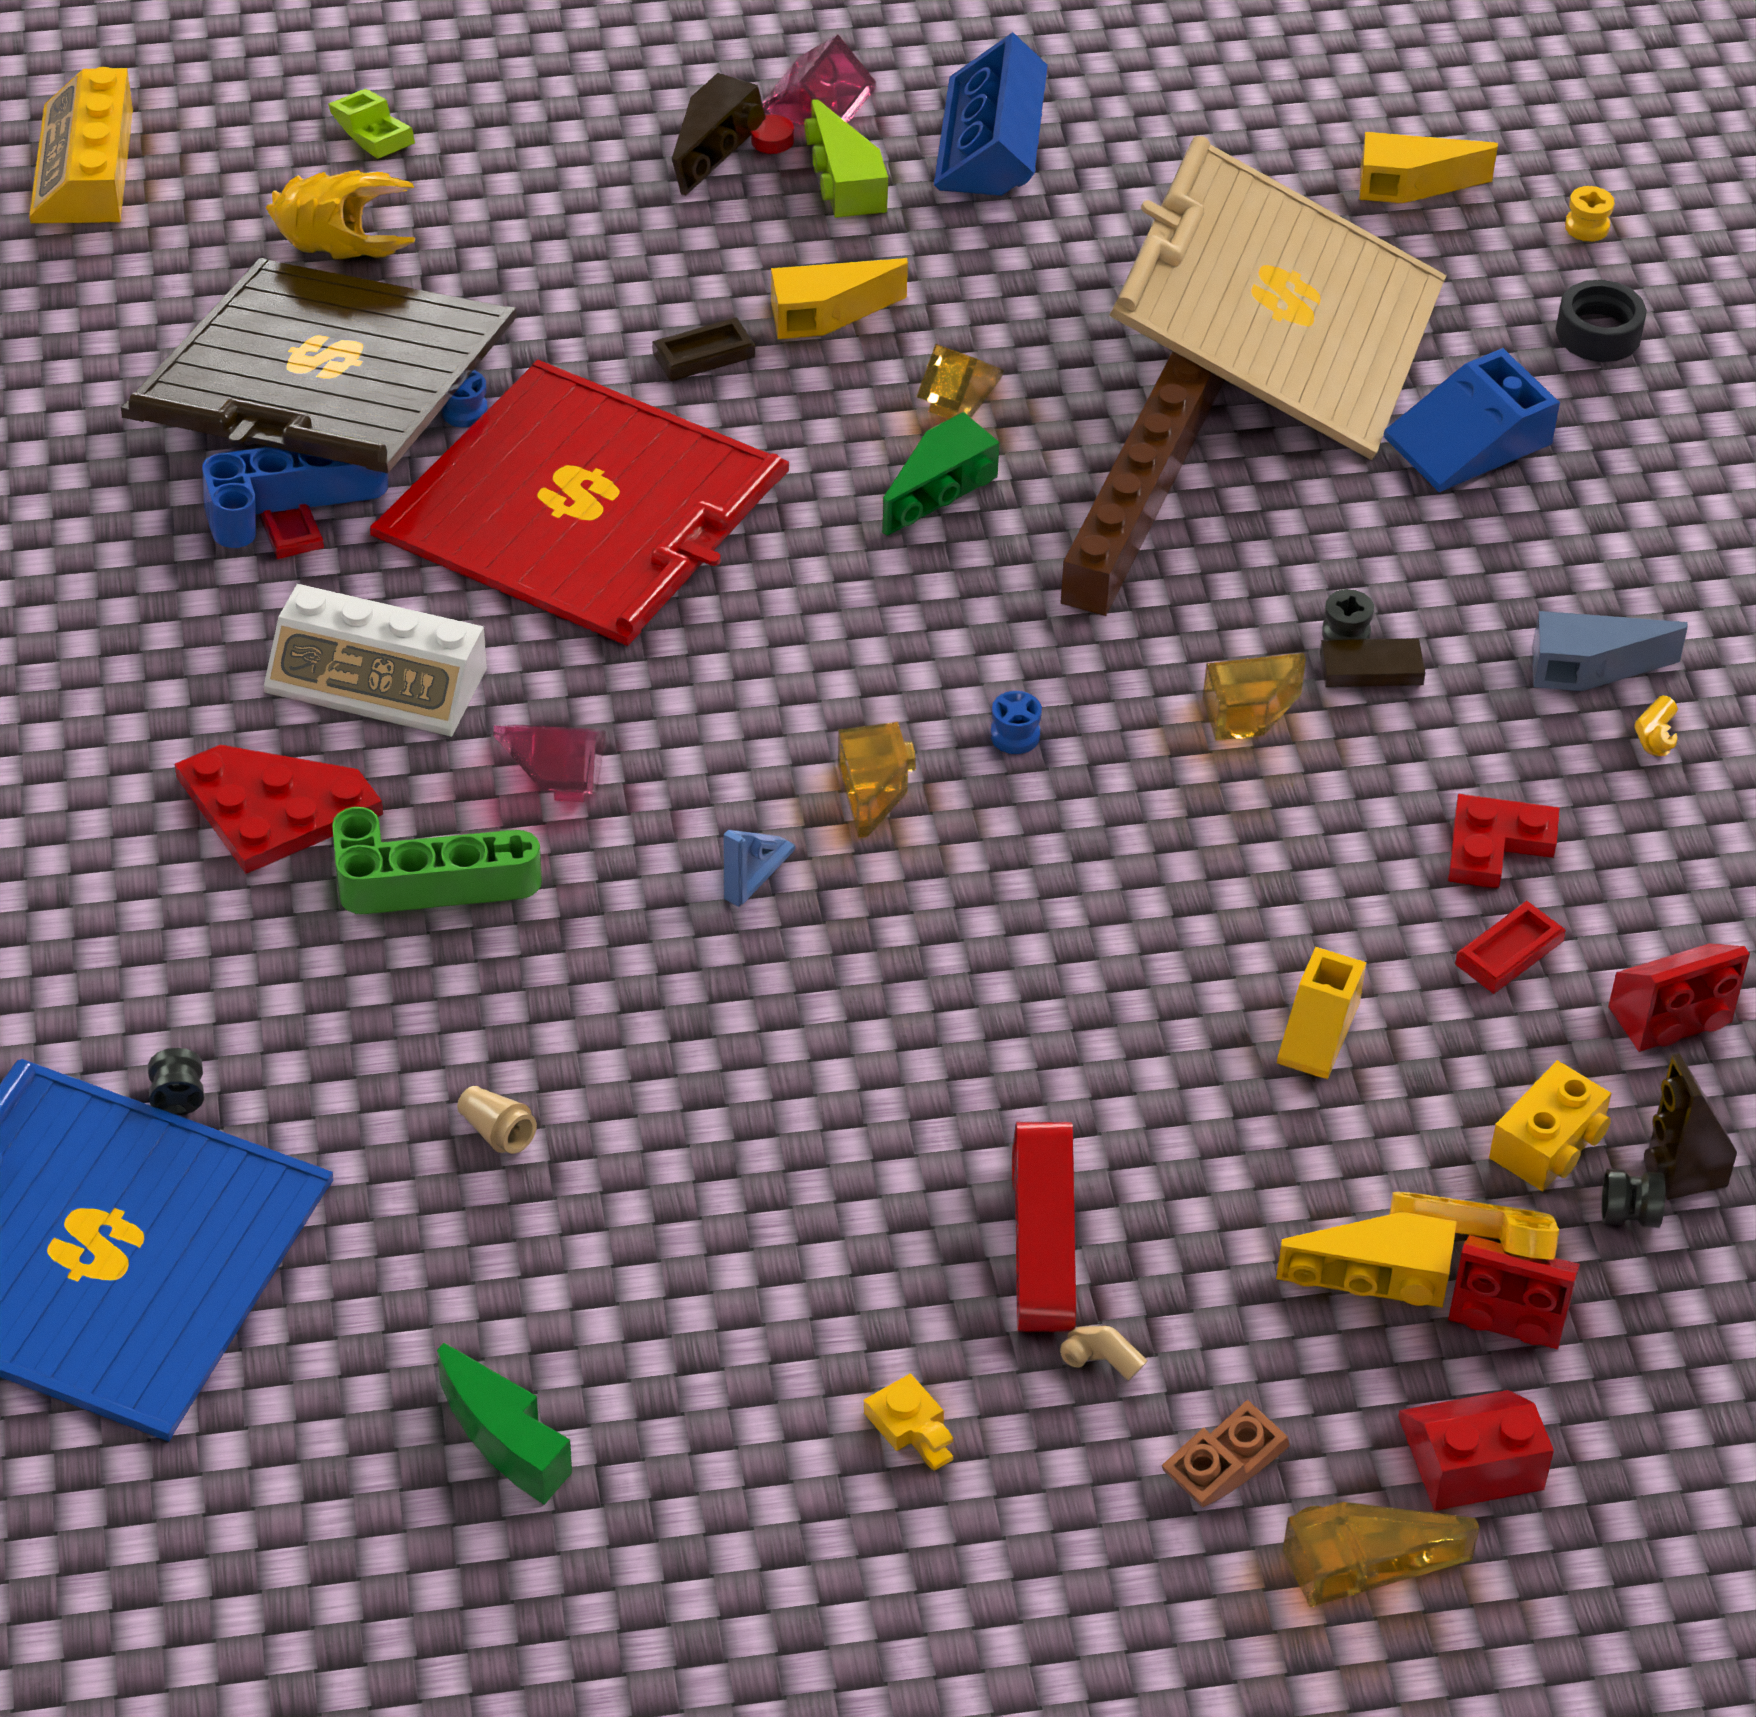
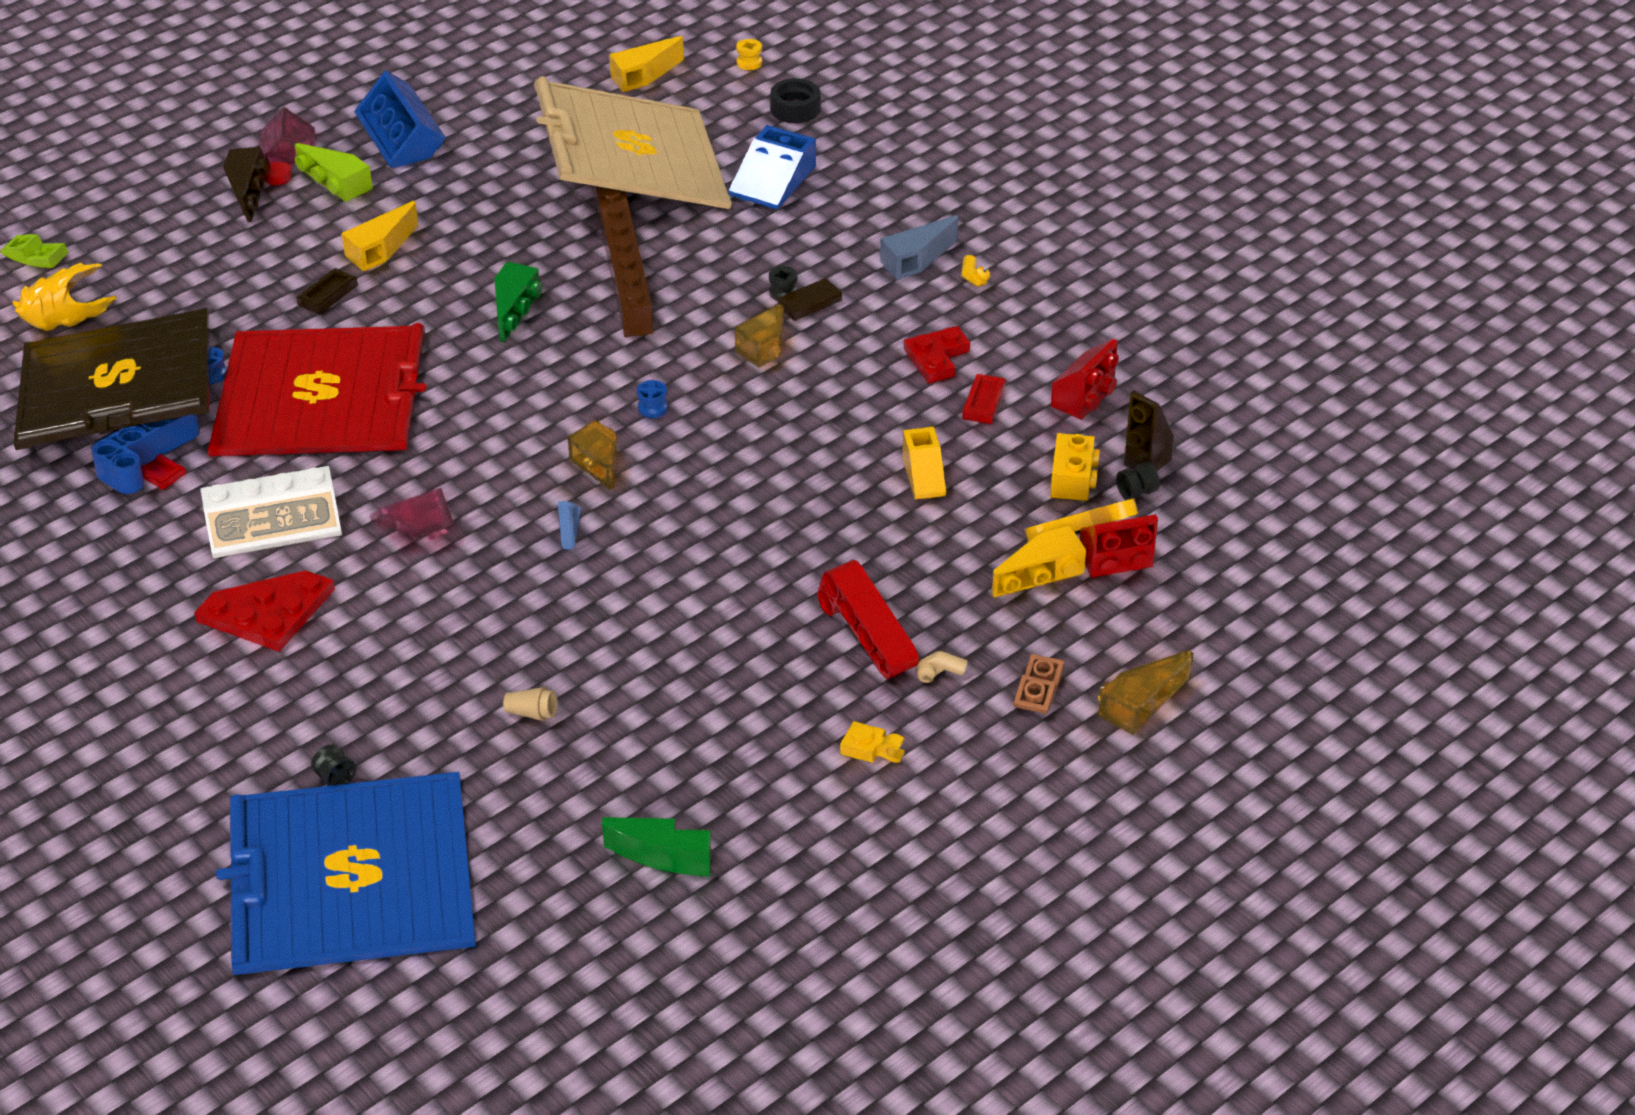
camera: 30 degrees left, 5 degrees down
bright green beam [332,807,542,914] -> none
clear yellow slope [916,344,1004,419] -> none
red slope [1398,1390,1554,1511] -> none

